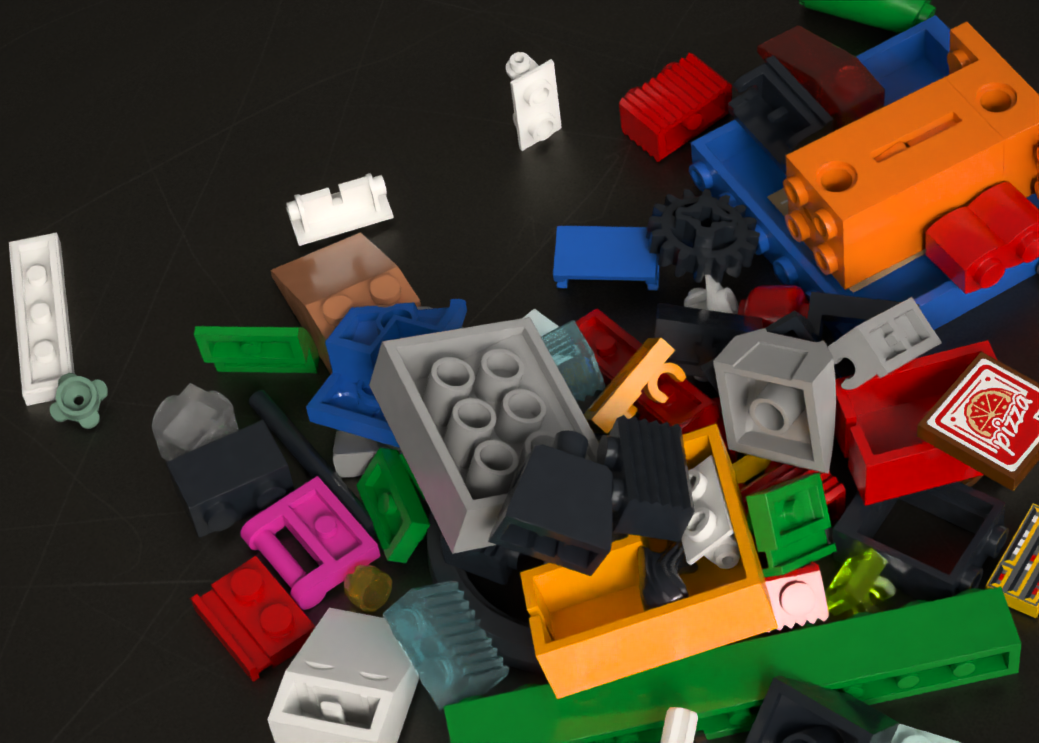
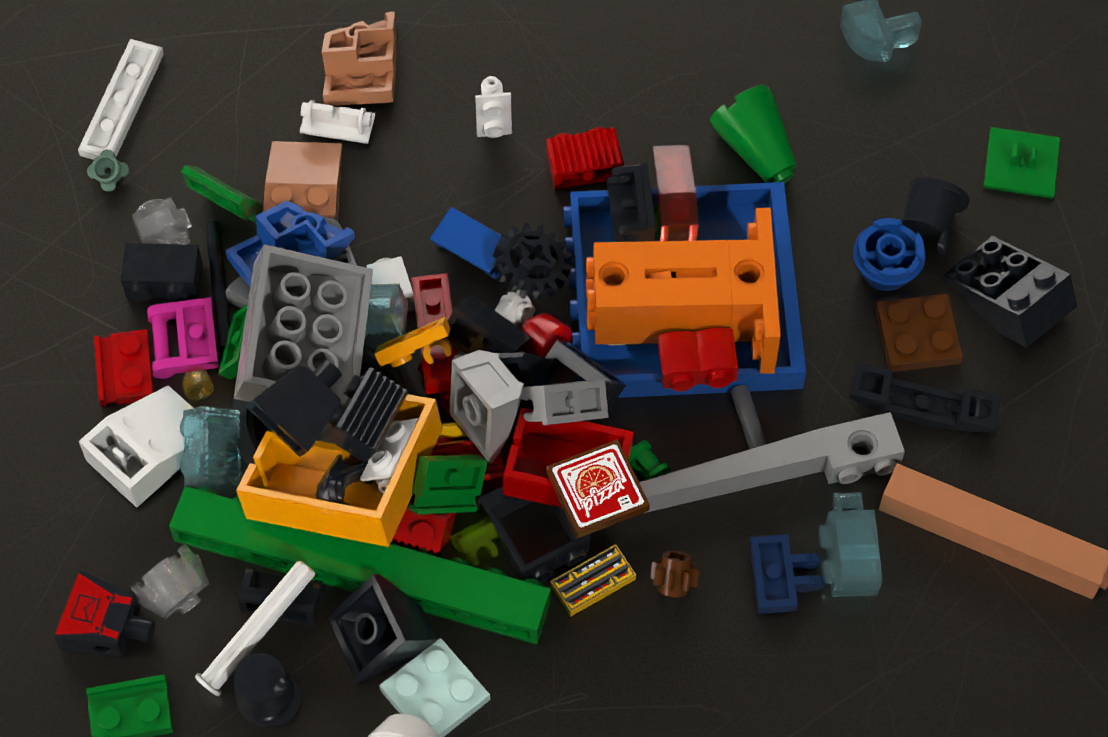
camera: 20 degrees right, 10 degrees up
none -> nougat slope [322,12,396,106]

